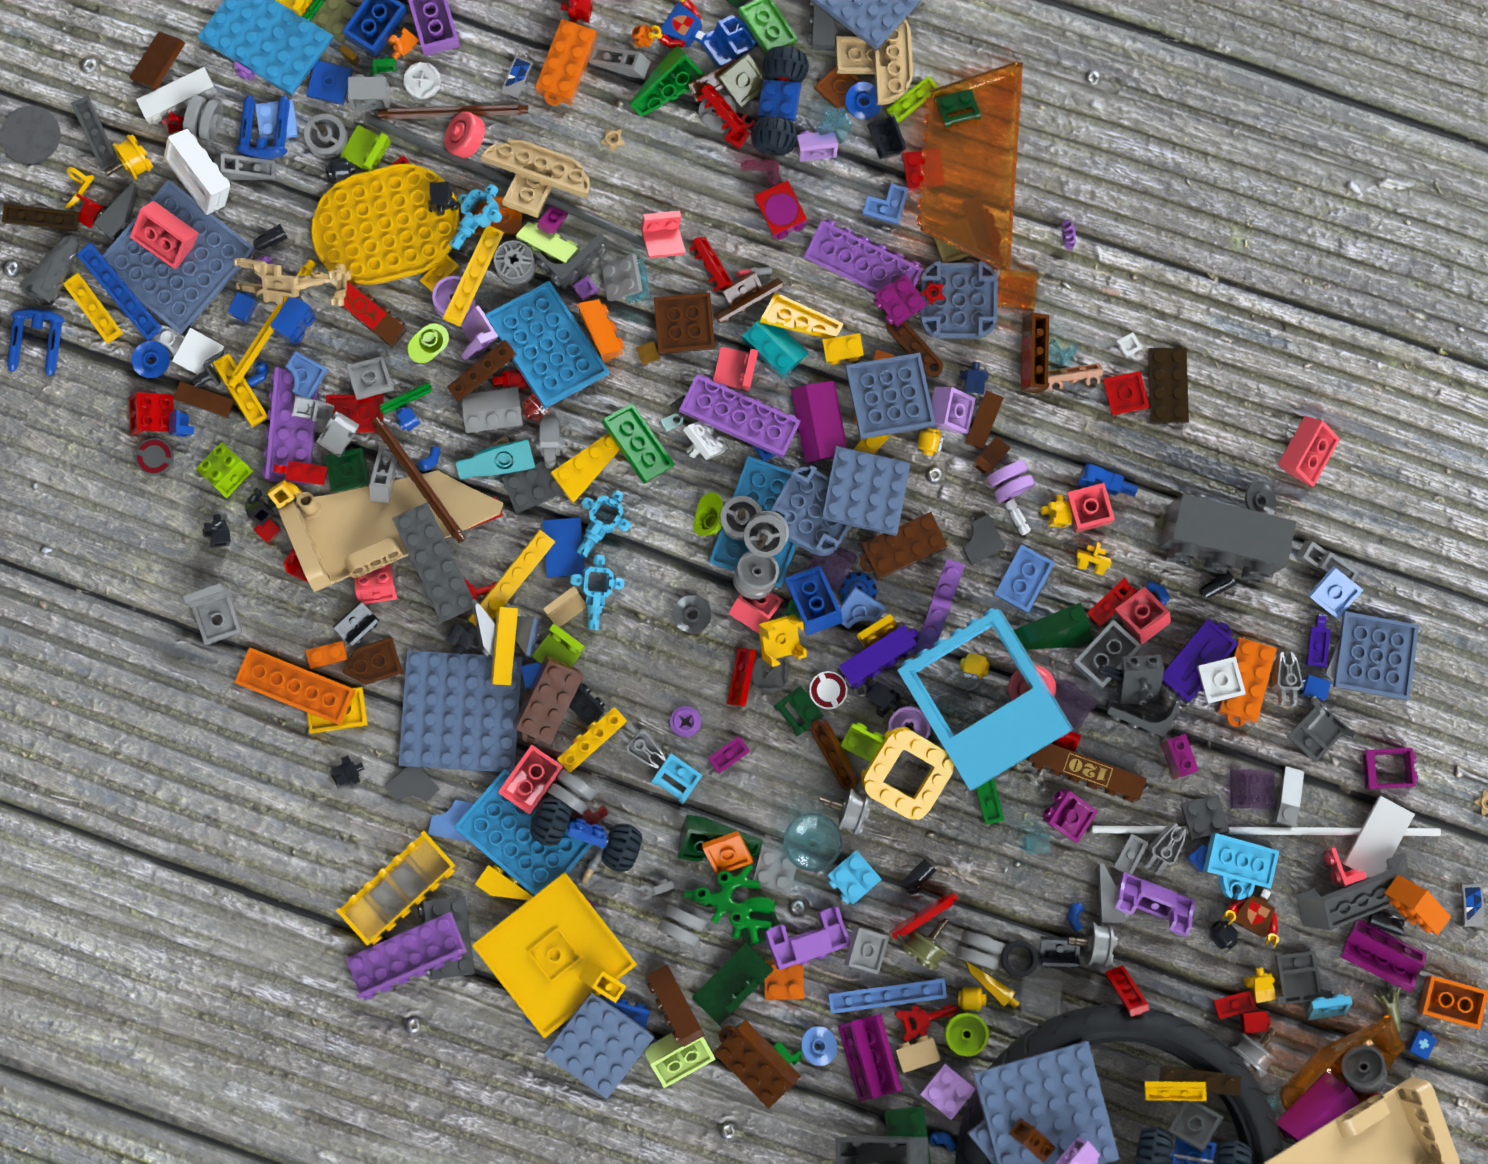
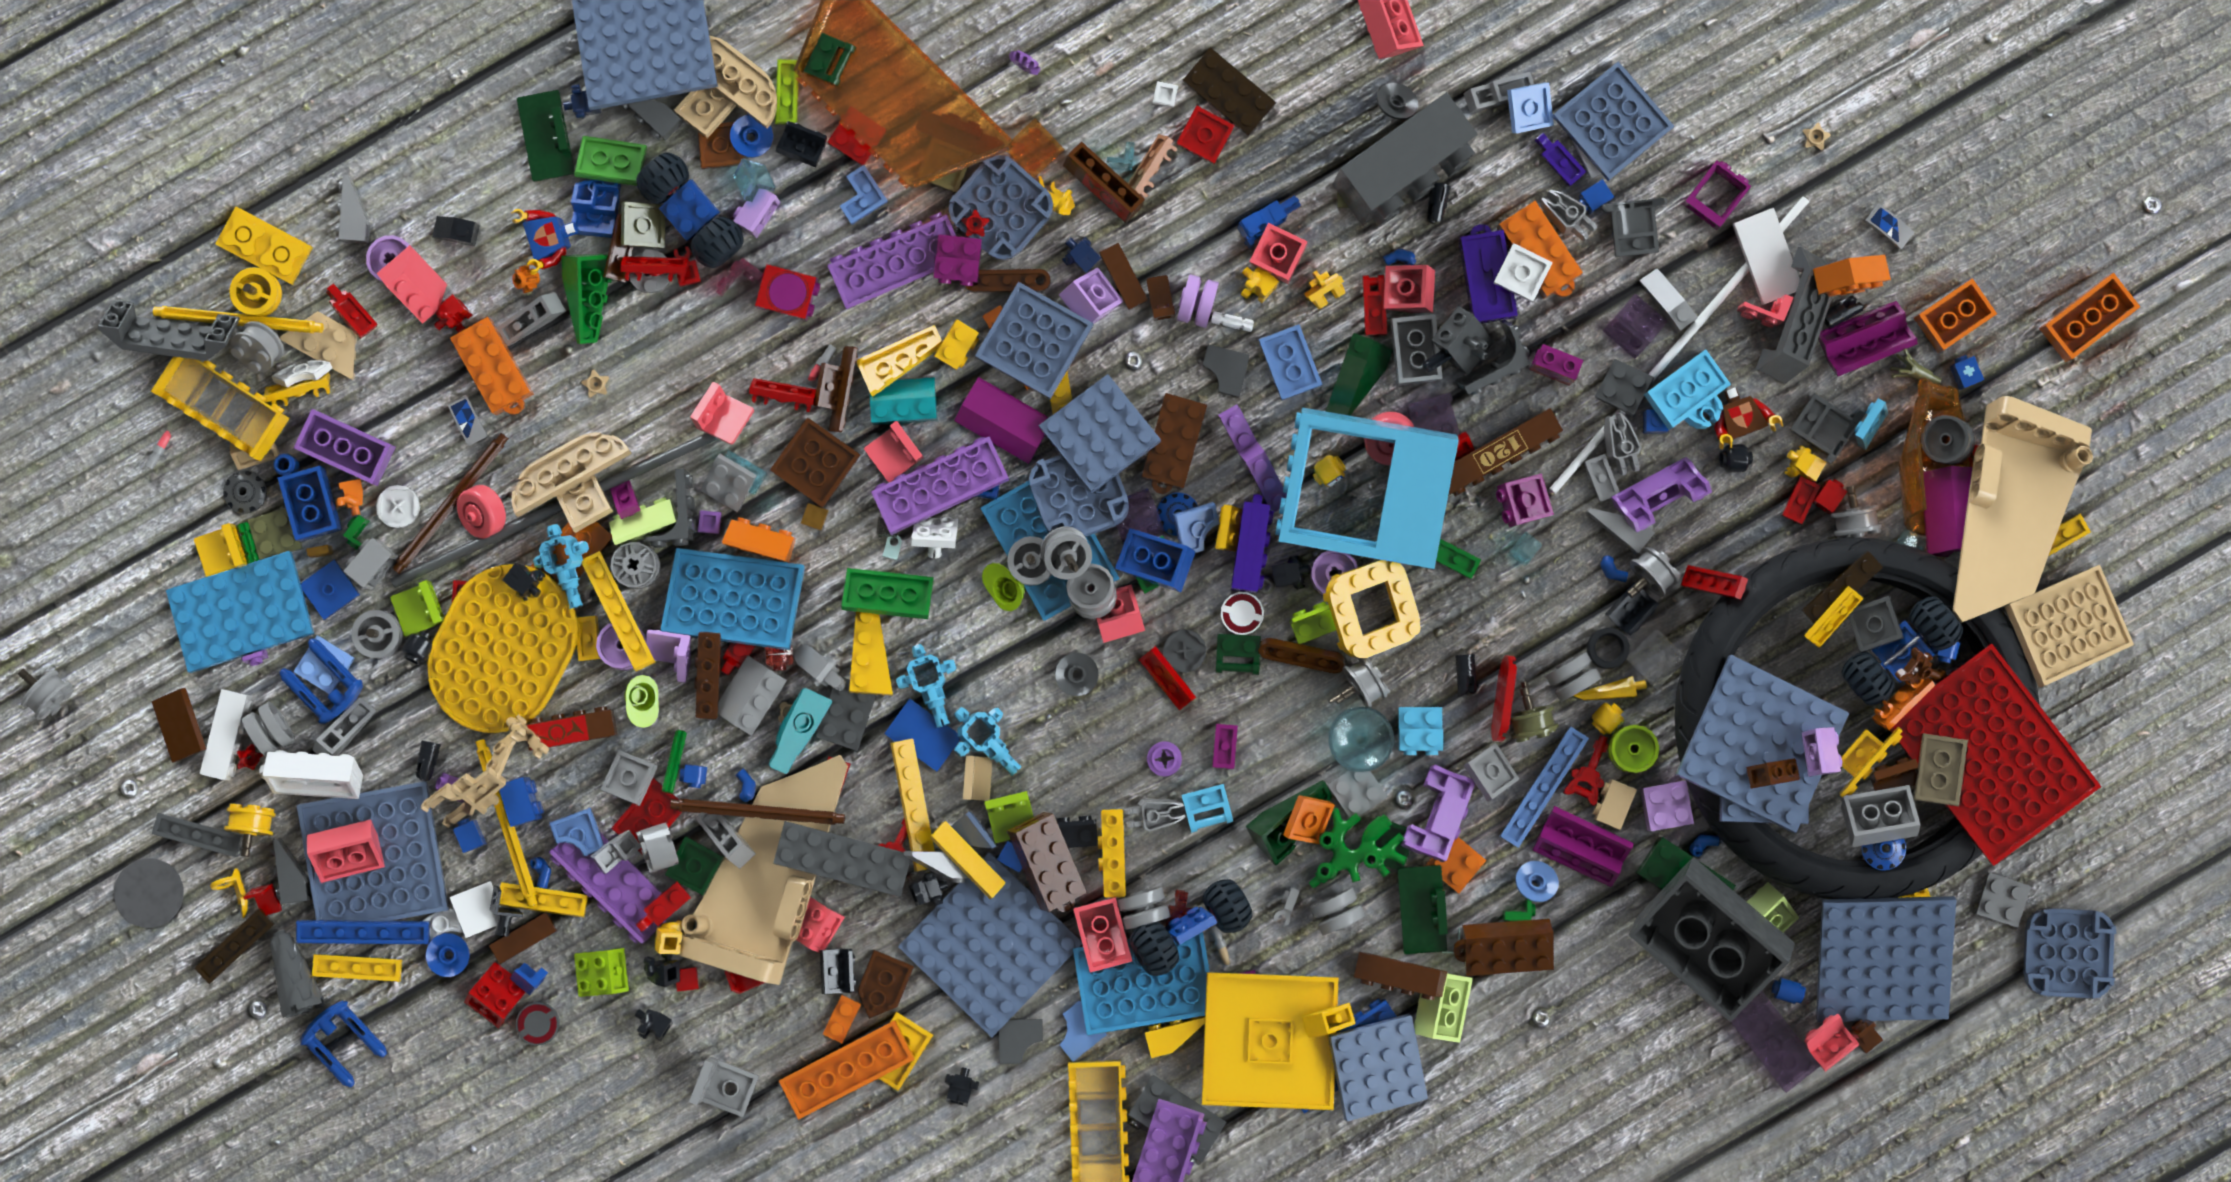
camera: 45 degrees left, 5 degrees up
yellow panel [758,614,807,667] -> none
yellow head [917,427,944,456] -> none
none -> yellow piece [1038,176,1075,215]

